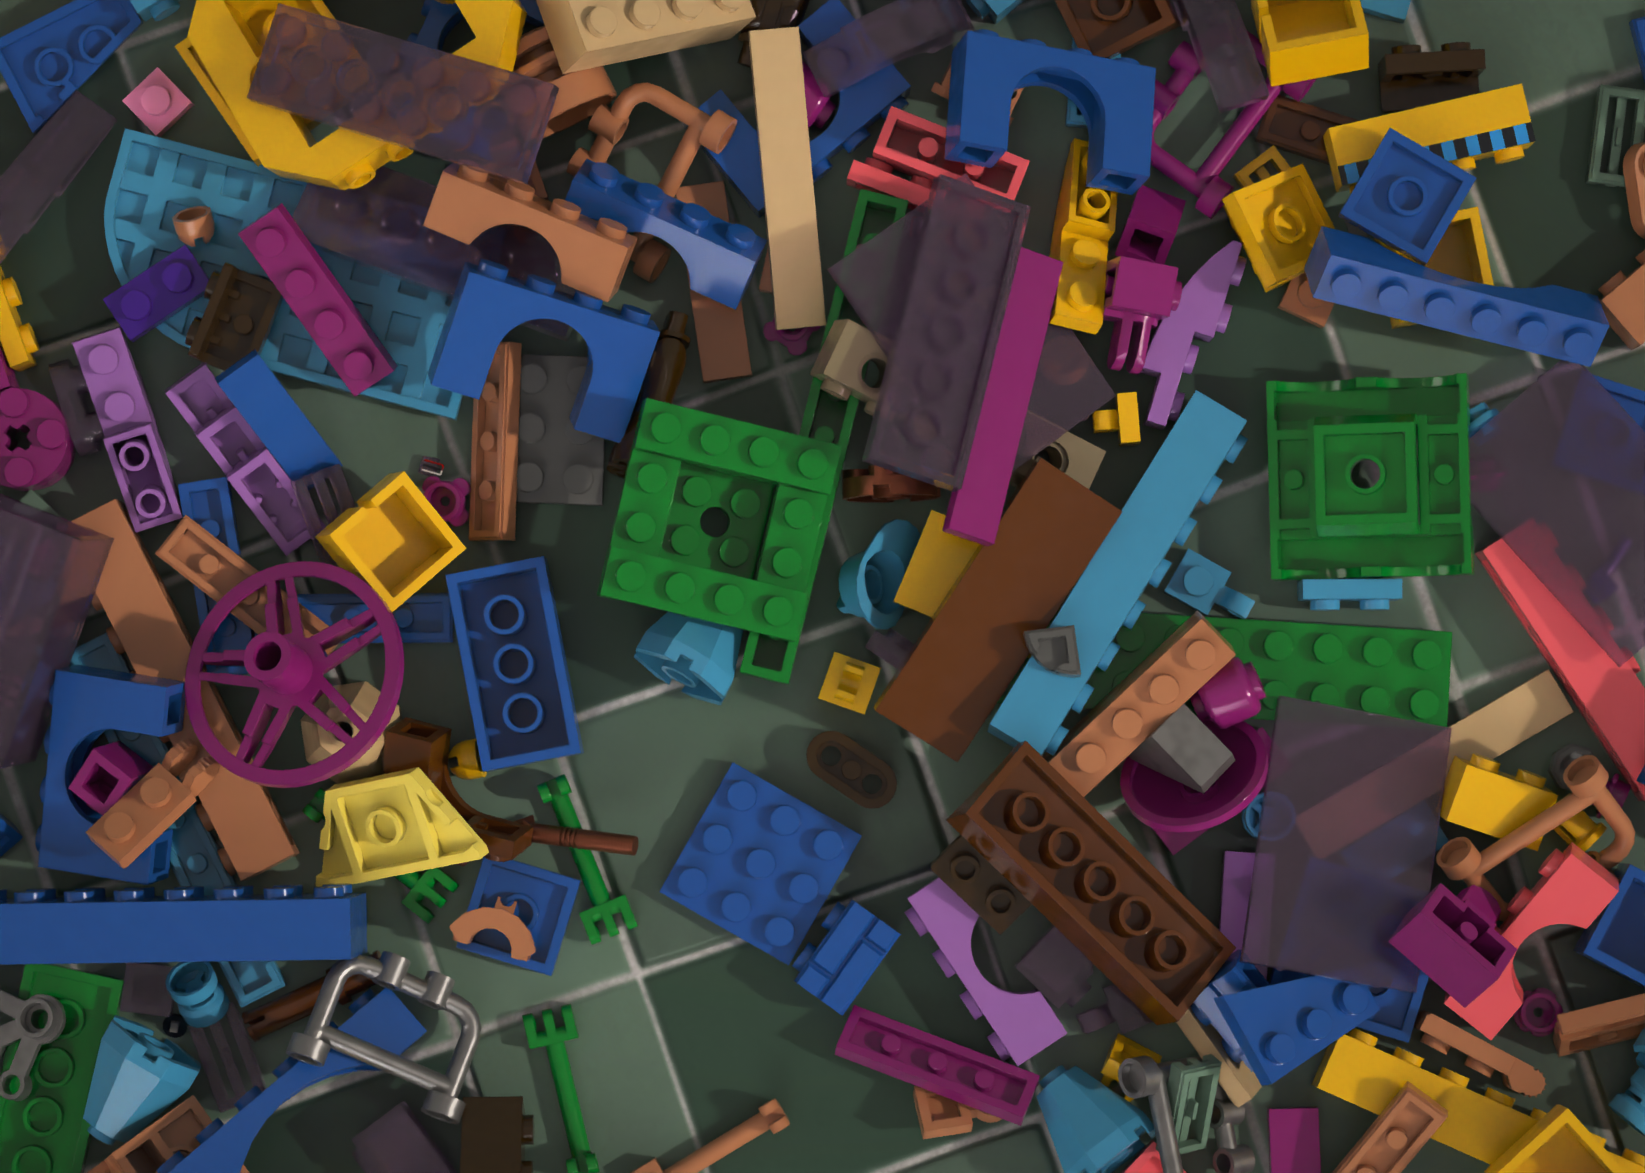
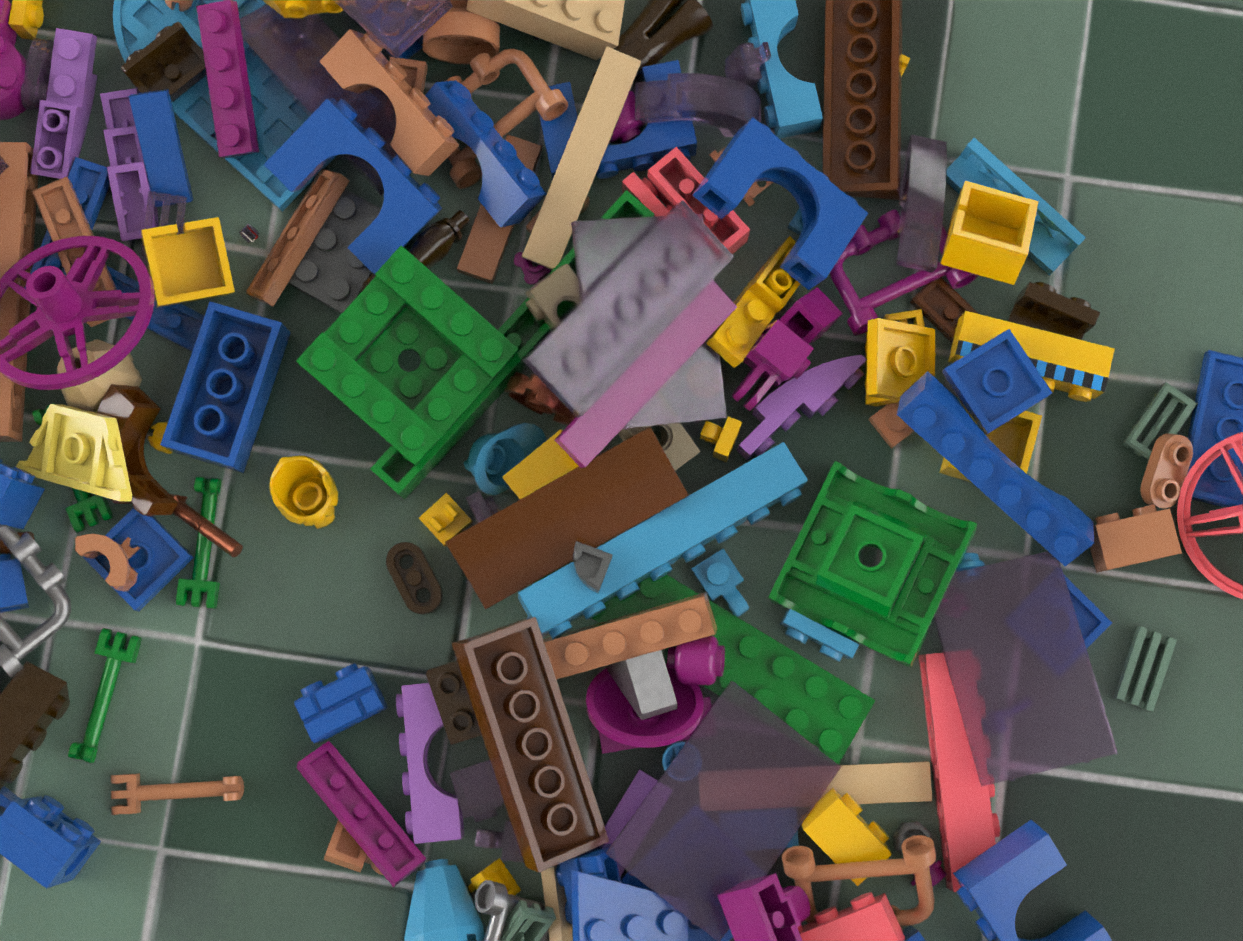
camera: 30 degrees right, 5 degrees down
dark purple plate [103,244,209,342] -> none
magenta plate [422,476,471,527] -> none
dark azure cone [634,612,743,705] -> none
blue plate [659,763,862,965] -> none
yellow bush [1553,793,1607,852] -> none
none -> yellow hair [269,456,339,529]

